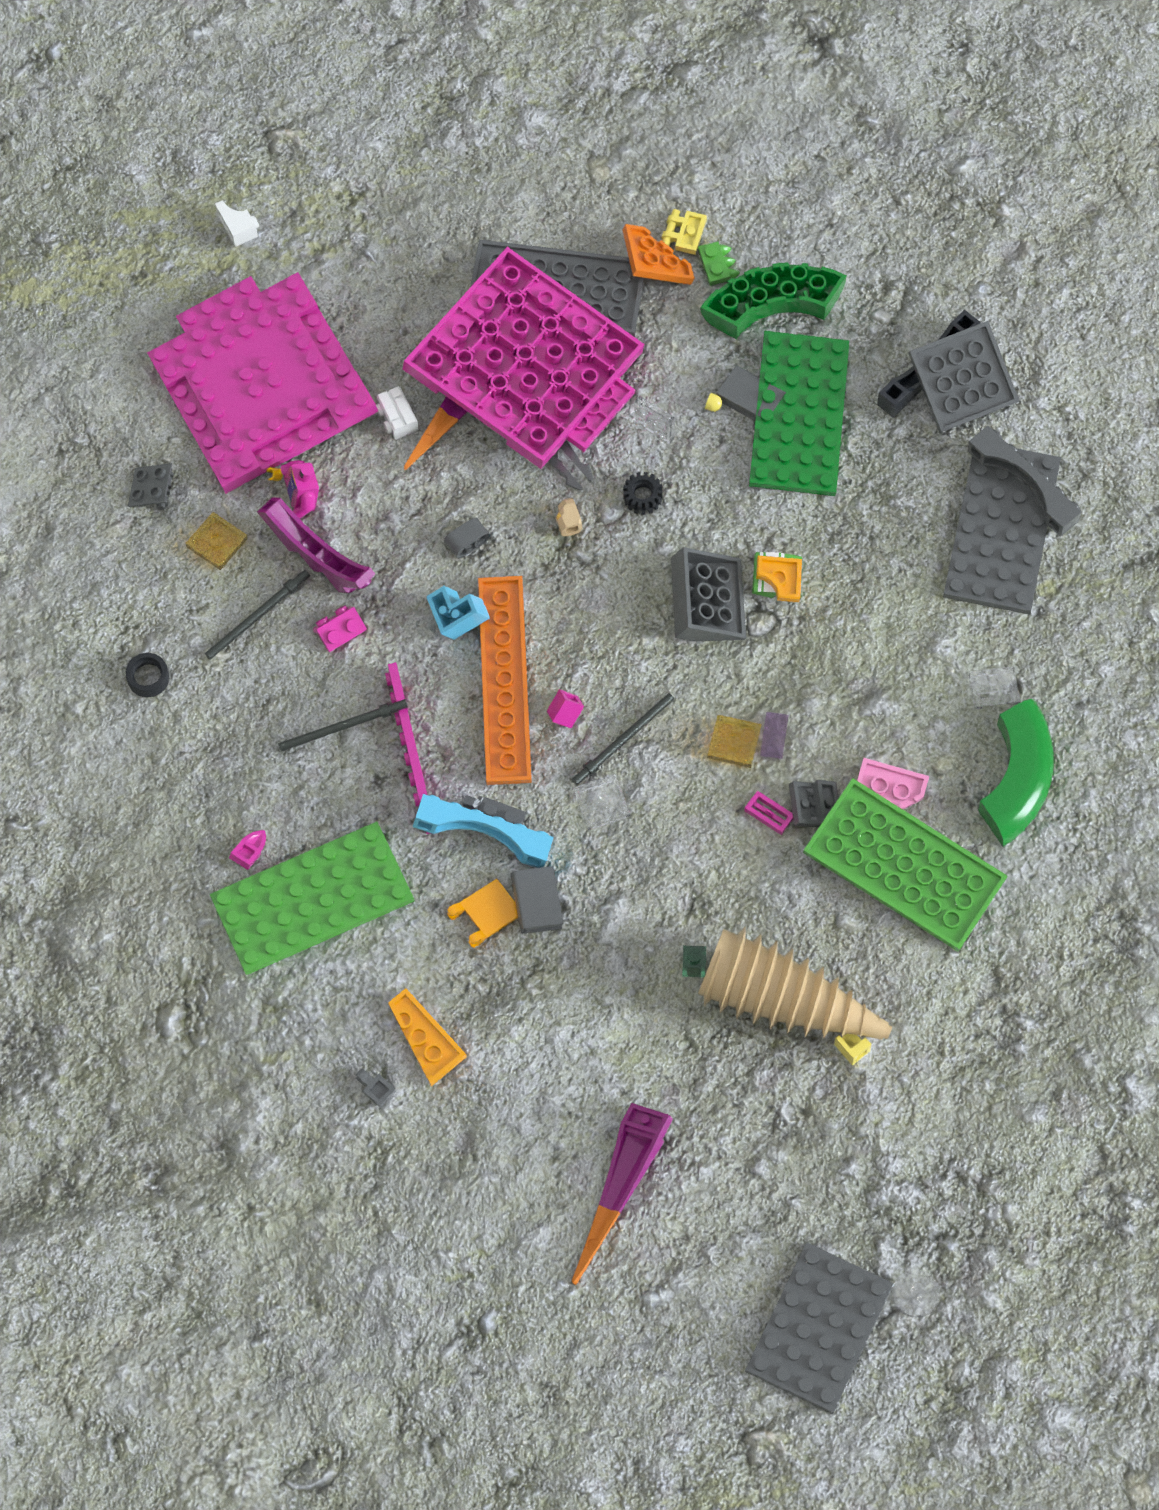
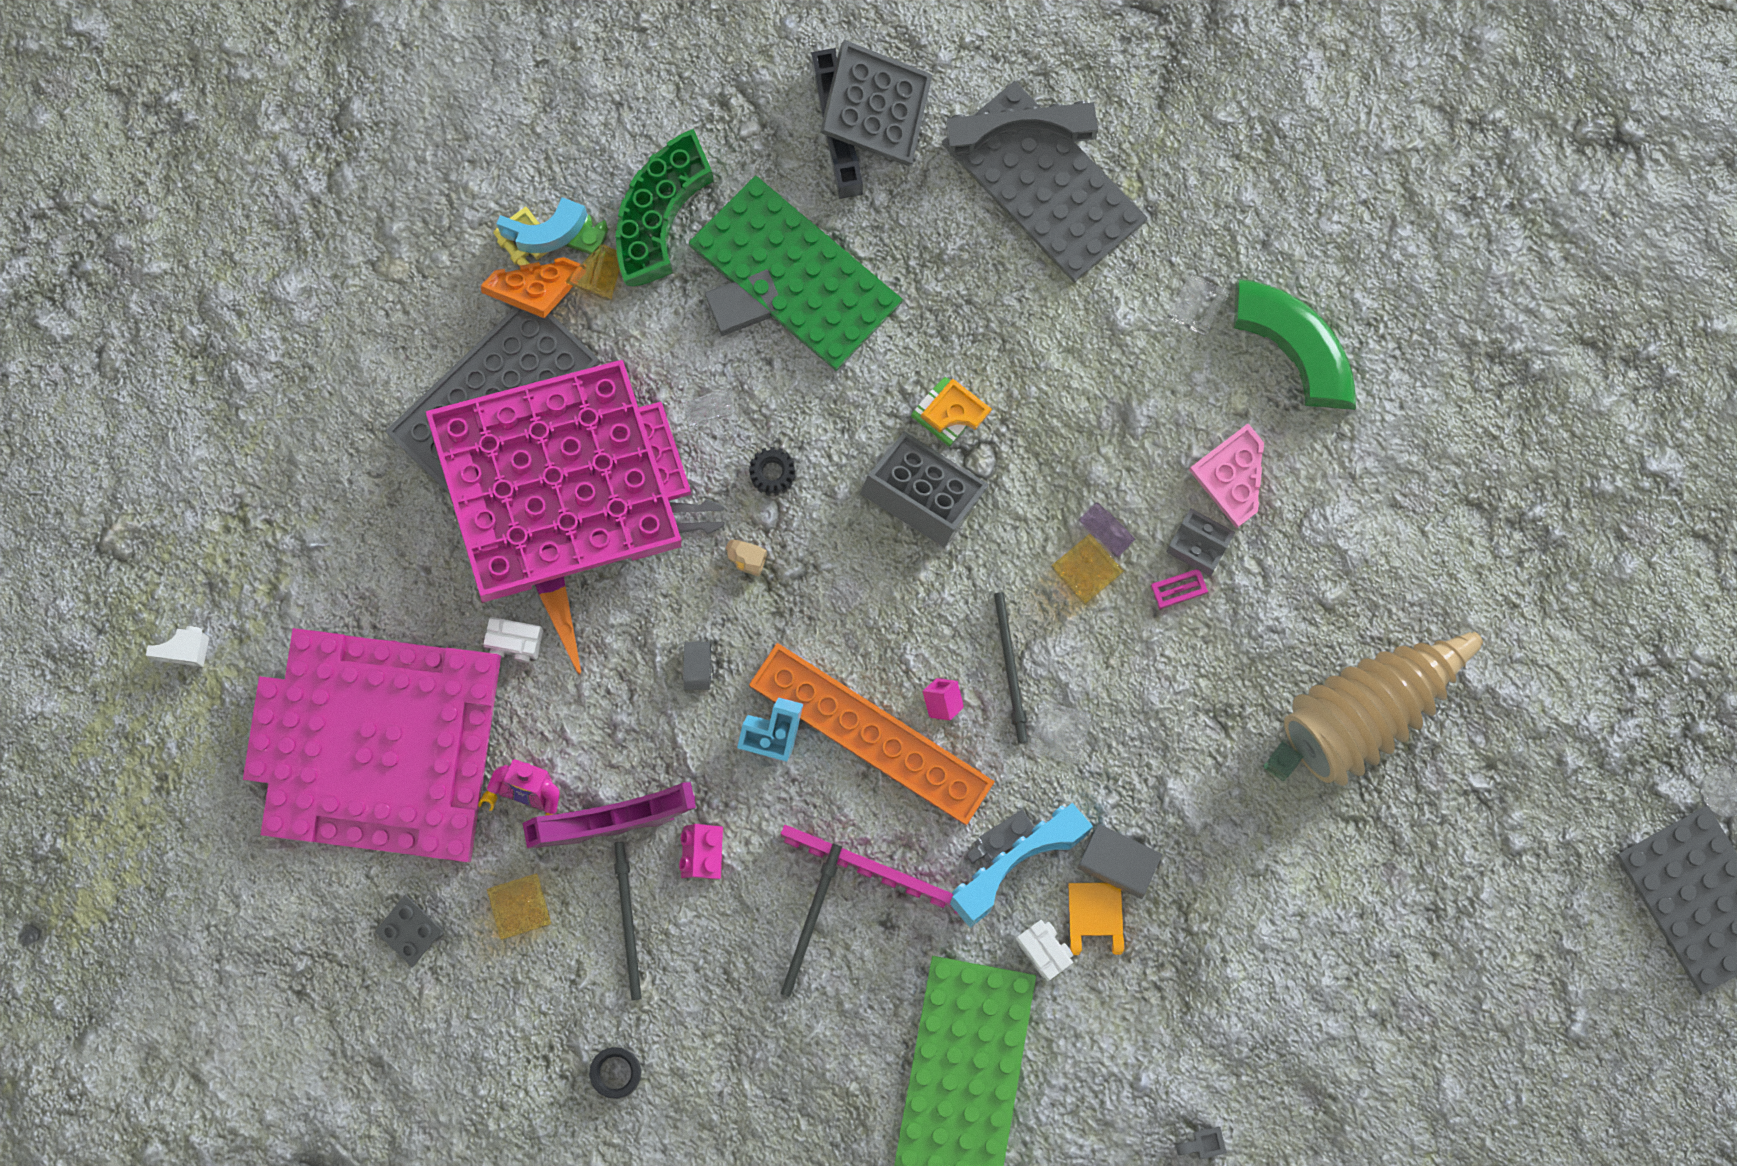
camera: 55 degrees left, 10 degrees up
dark pink plate [229,830,266,870] -> none
light orange wing [388,988,467,1087] -> none
magenta plate [572,1103,673,1285] -> none
light yellow hinge [705,393,722,412] -> none
bright green plate [803,778,1008,952] -> none
light yellow panel [834,1034,872,1065] -> none
none -> medium azure arch [496,197,588,253]
none -> clear yellow wing [566,244,620,301]
none -> white brick [1015,920,1074,983]

